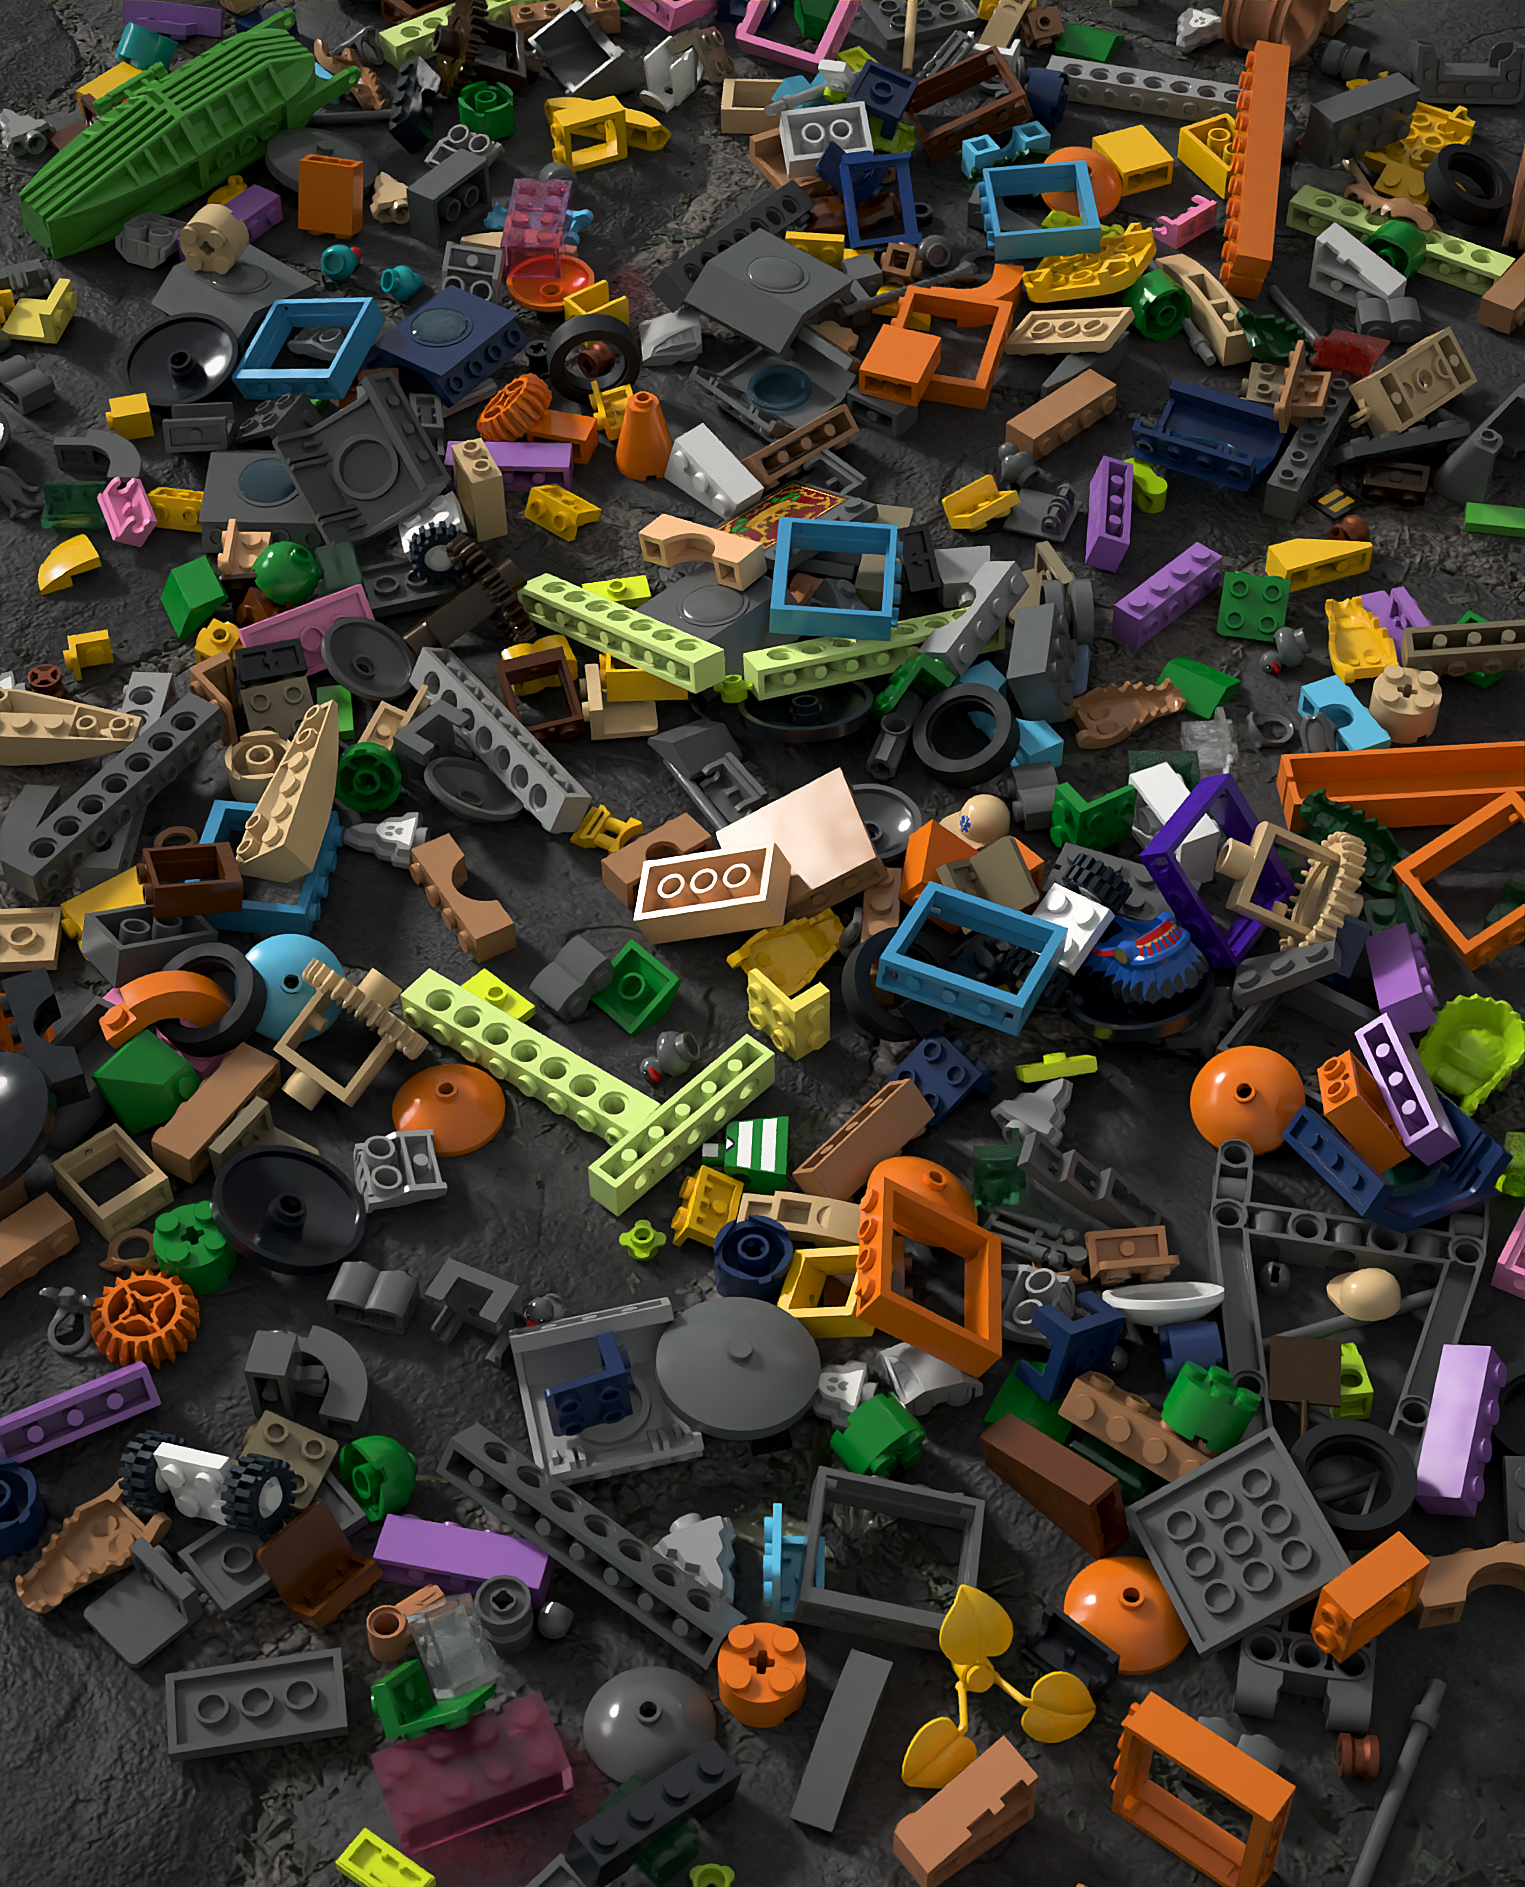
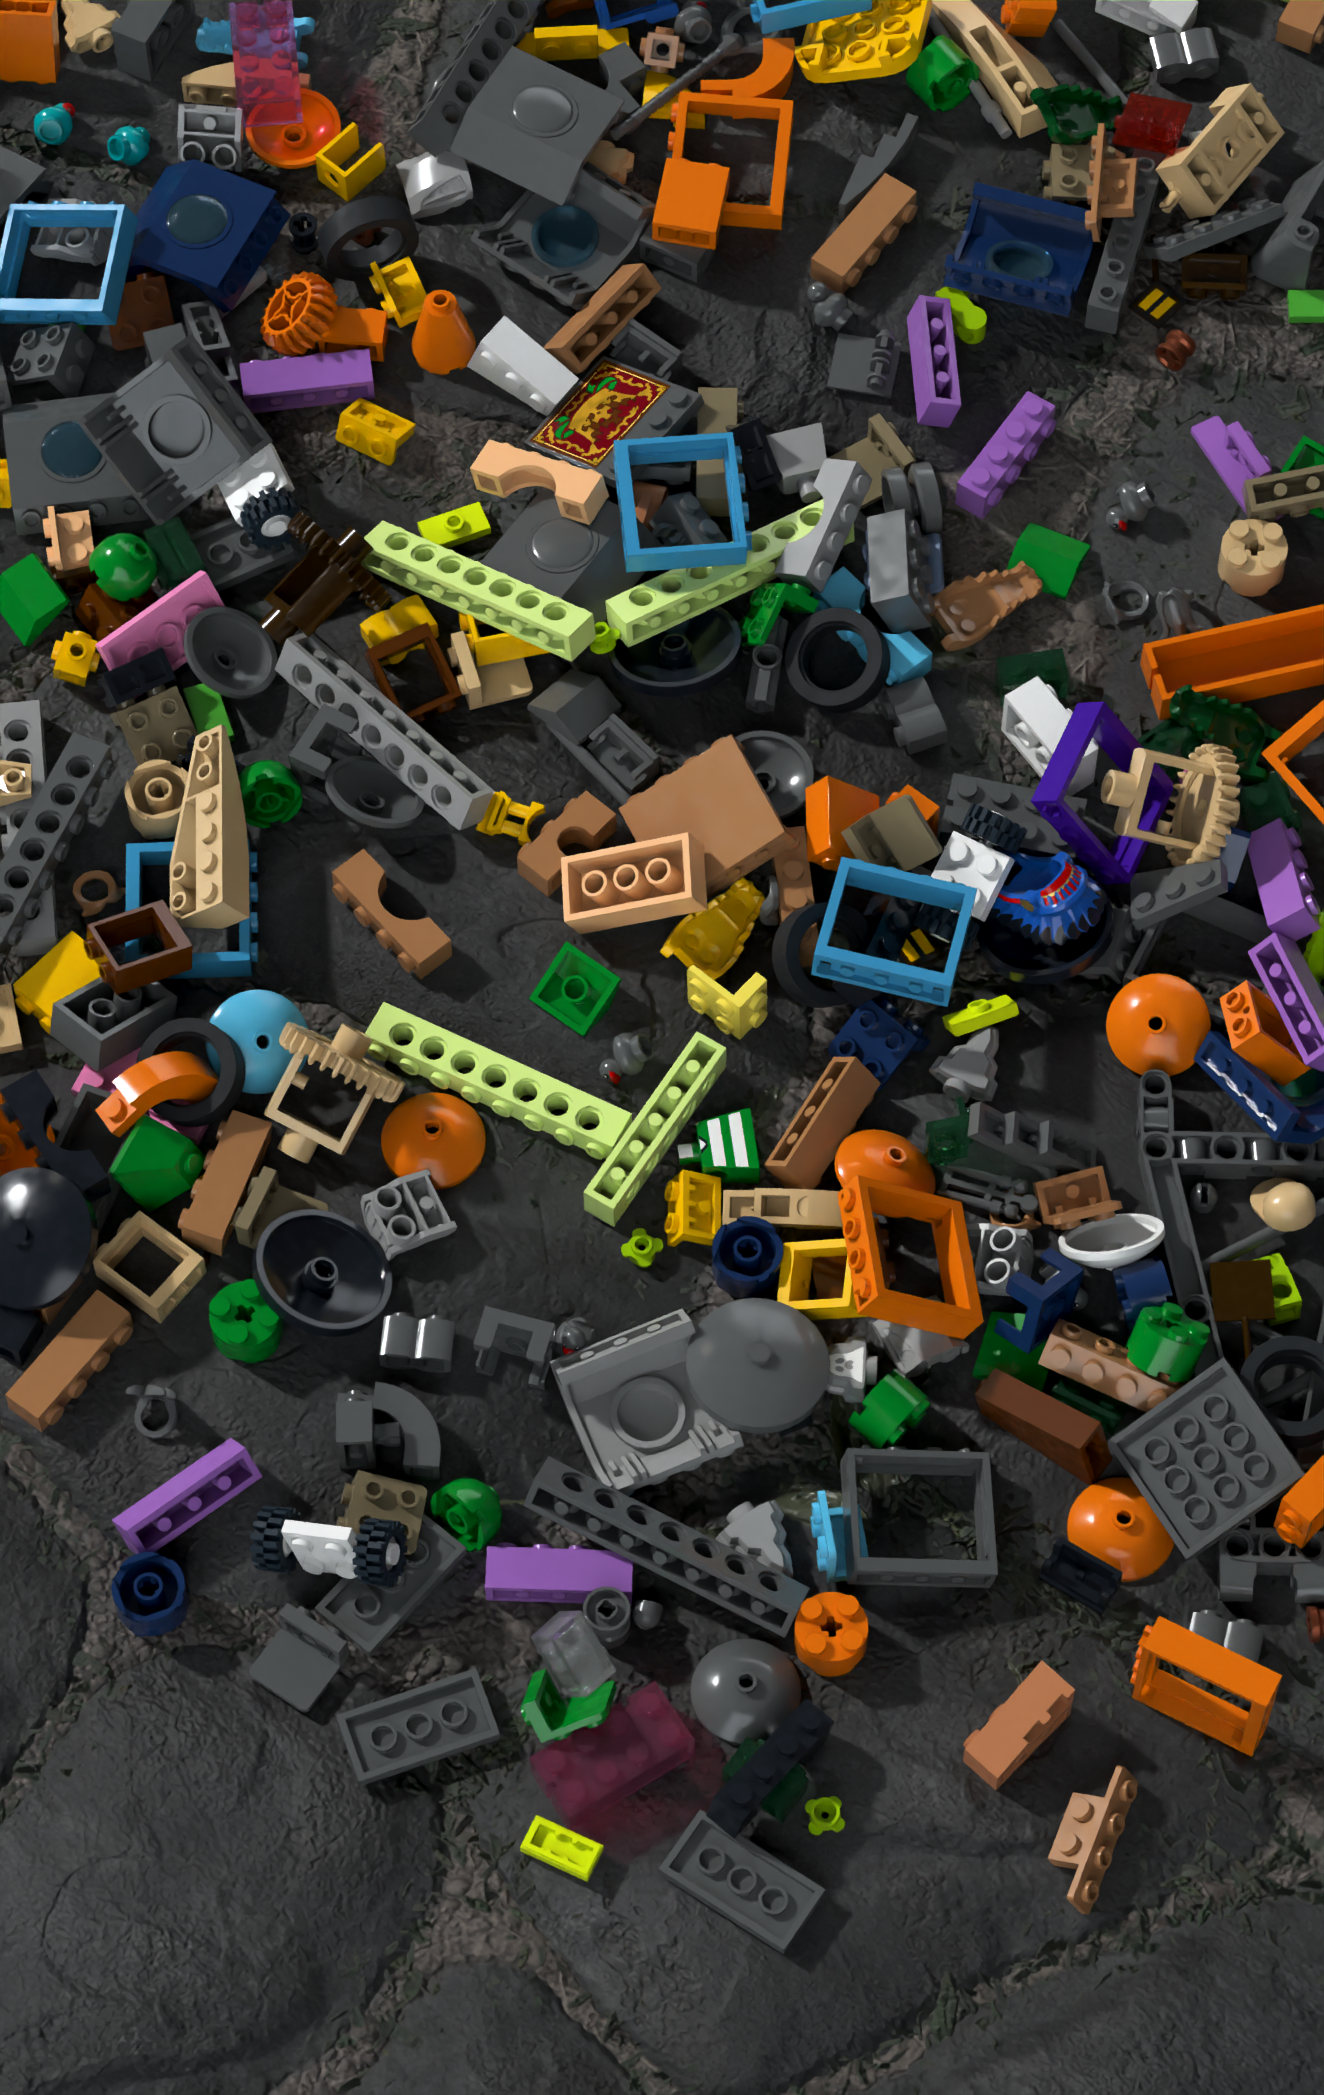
camera: 10 degrees left, 15 degrees up
medium nougat animal [15,1477,172,1614] -> none
orange gear [90,1268,200,1370] -> none
medium nougat piece [99,1228,159,1273] -> none
medium nougat bracket [189,651,239,747] -> none
reddish brown bracket [257,1501,384,1630] -> none
light grey rock [343,812,430,869] -> none
tan bracket [357,684,431,756] -> none
nougat piece [367,1583,452,1662] -> none
tan window [451,438,508,542] -> none
neon yellow plate [461,968,536,1023] -> none
dark grey brick [529,935,616,1023] -> none
dark blue bracket [544,1331,635,1437] -> none
dark grey slope [789,1649,894,1834] -> none
yellow plant [902,1584,1096,1789] -> none
tan cap [939,794,1011,851] -> none
yellow bracket [942,475,1021,532] -> none
tan plate [1005,307,1135,356] -> none
green bracket [1050,782,1137,852] -> none
clear bracket [1179,707,1238,779] -> none
green bracket [1216,571,1291,644] -> none
yellow slope [1265,538,1373,593] -> none
medium azure arch [1298,675,1391,751] -> none
yellow animal [1325,596,1399,684] -> none

